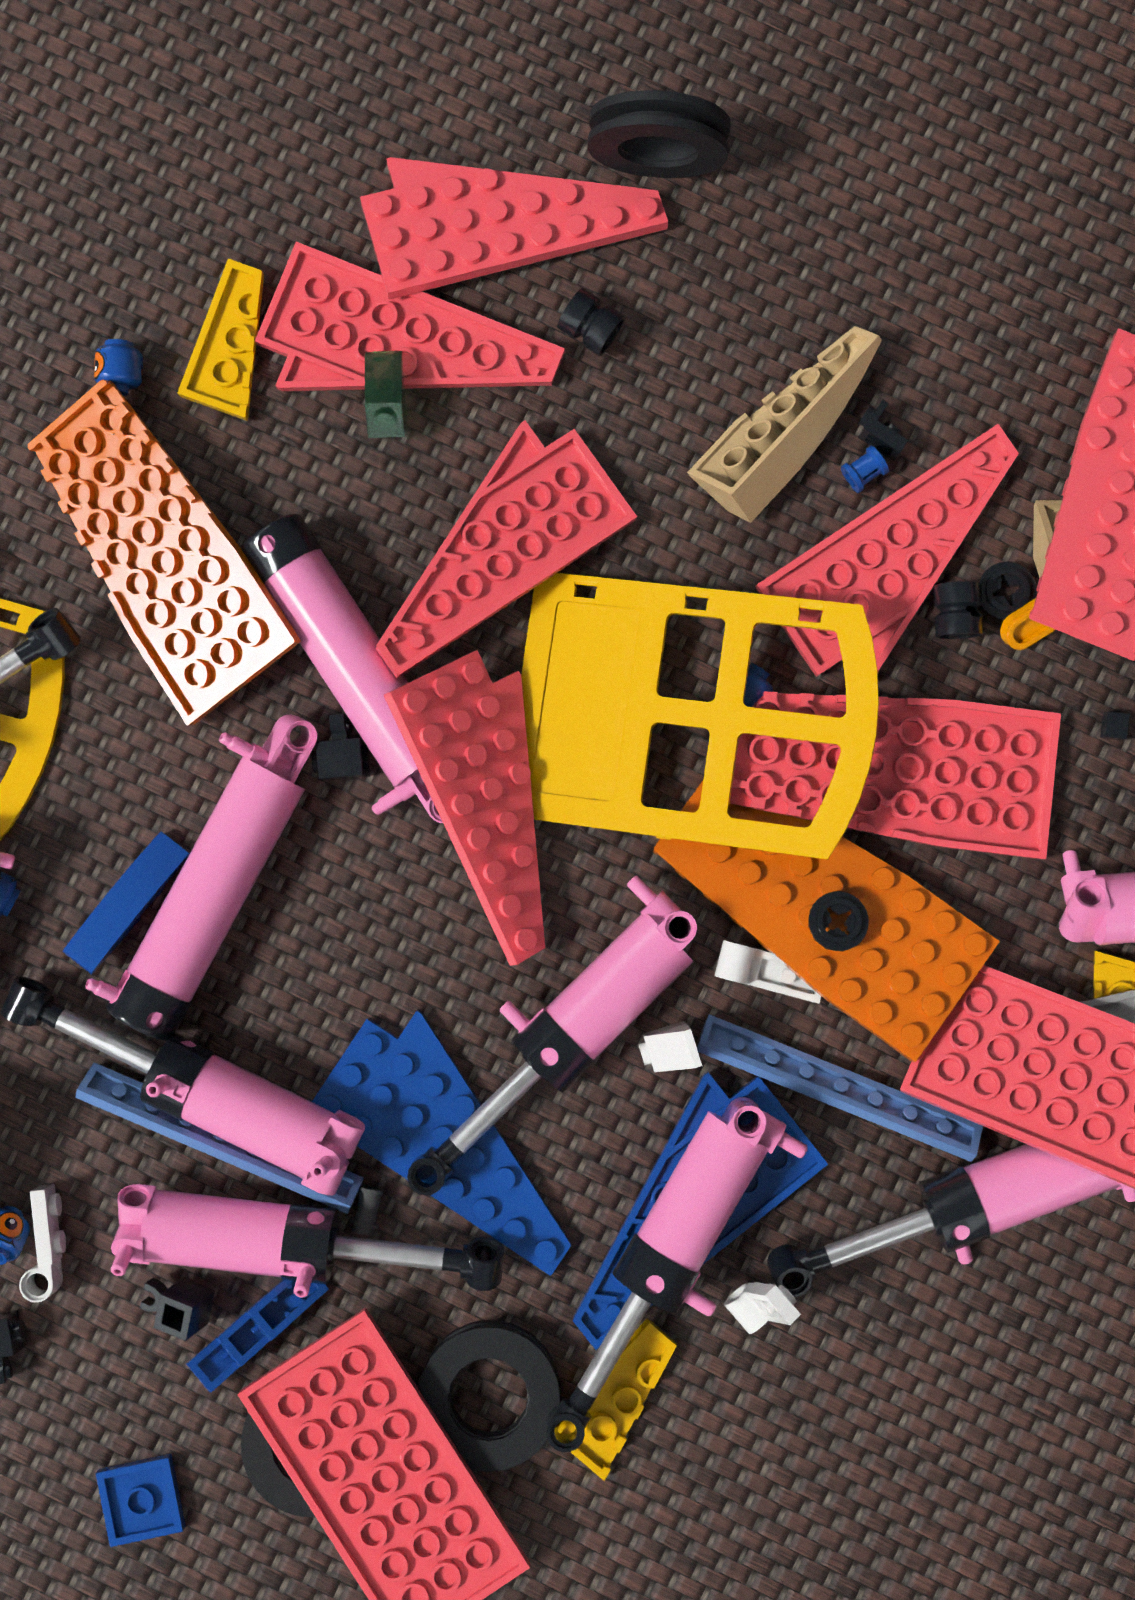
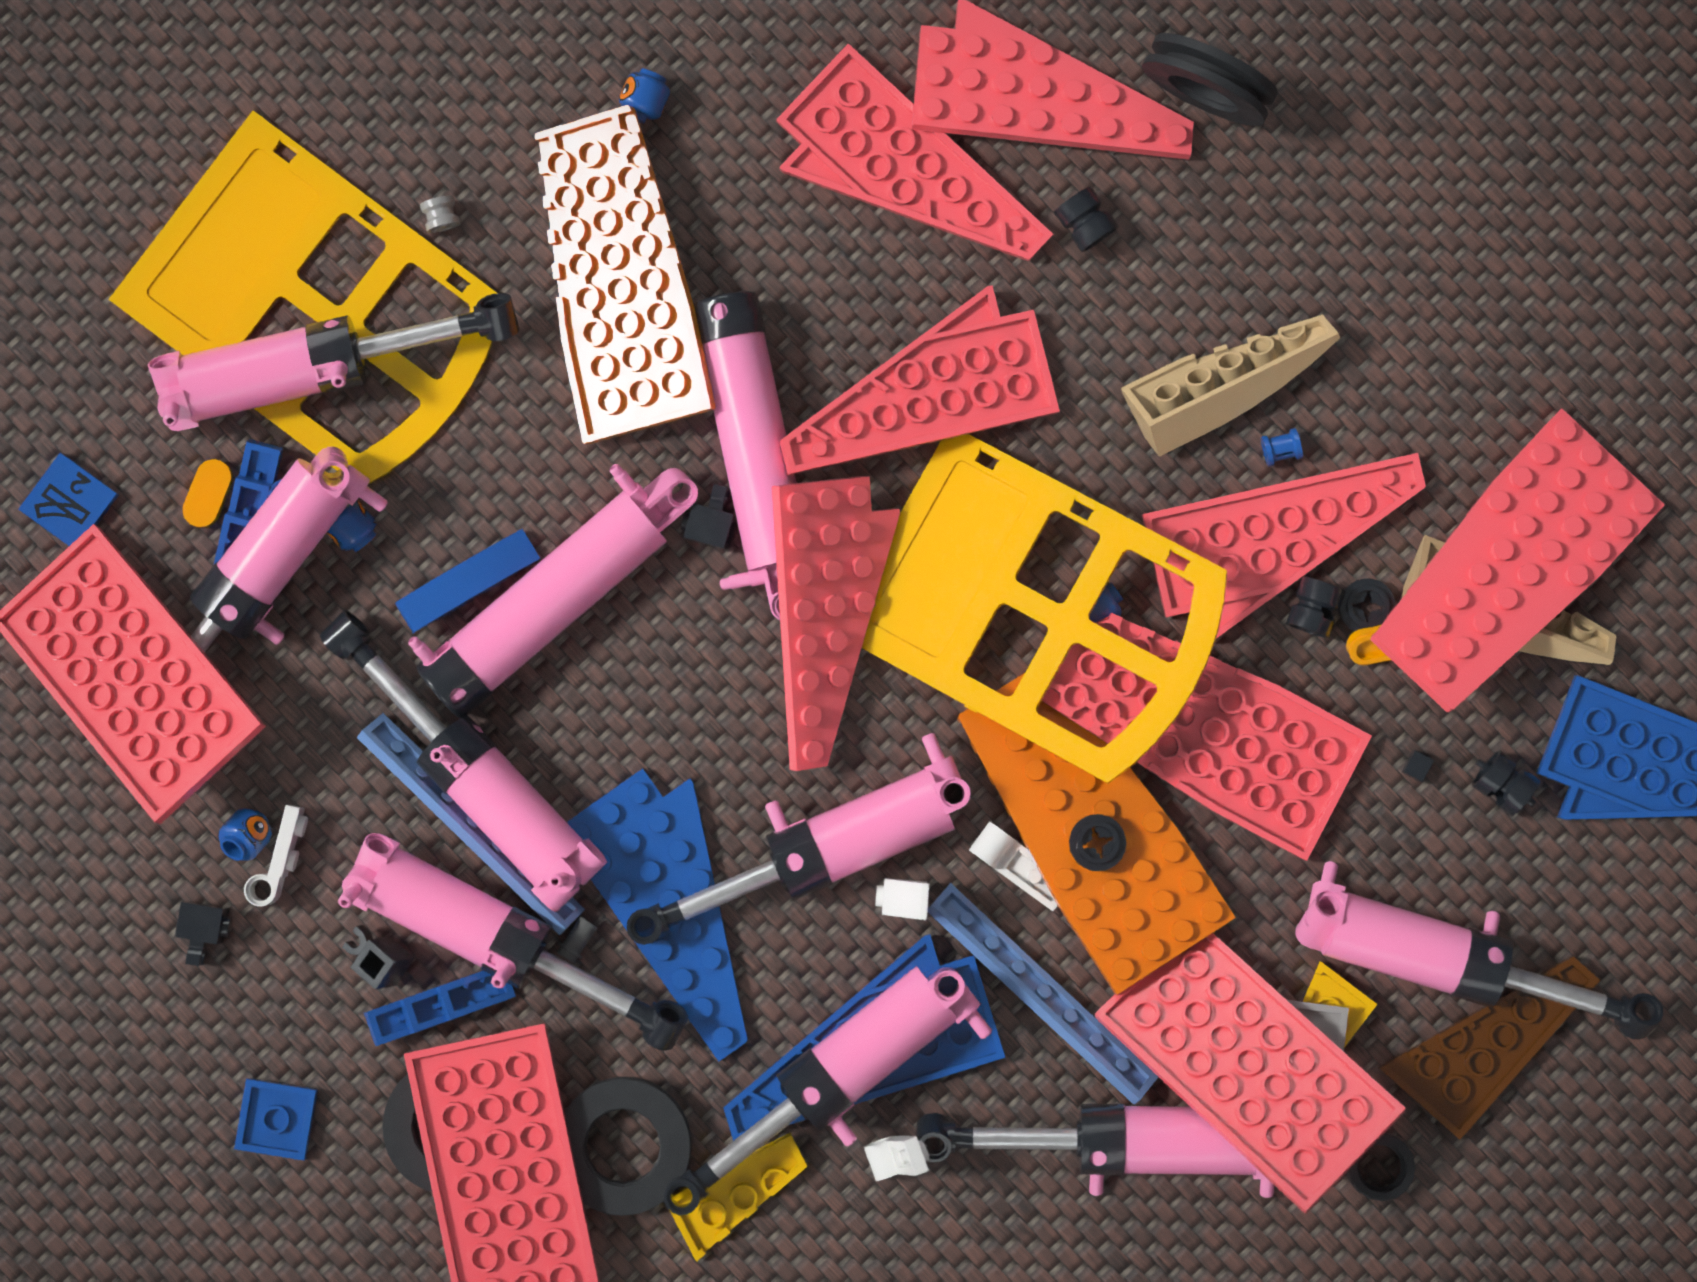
camera: 15 degrees right, 0 degrees up
yellow wing [177,258,264,421] -> none
clear green slope [365,351,407,438] -> none
black bracket [858,399,908,461] -> none

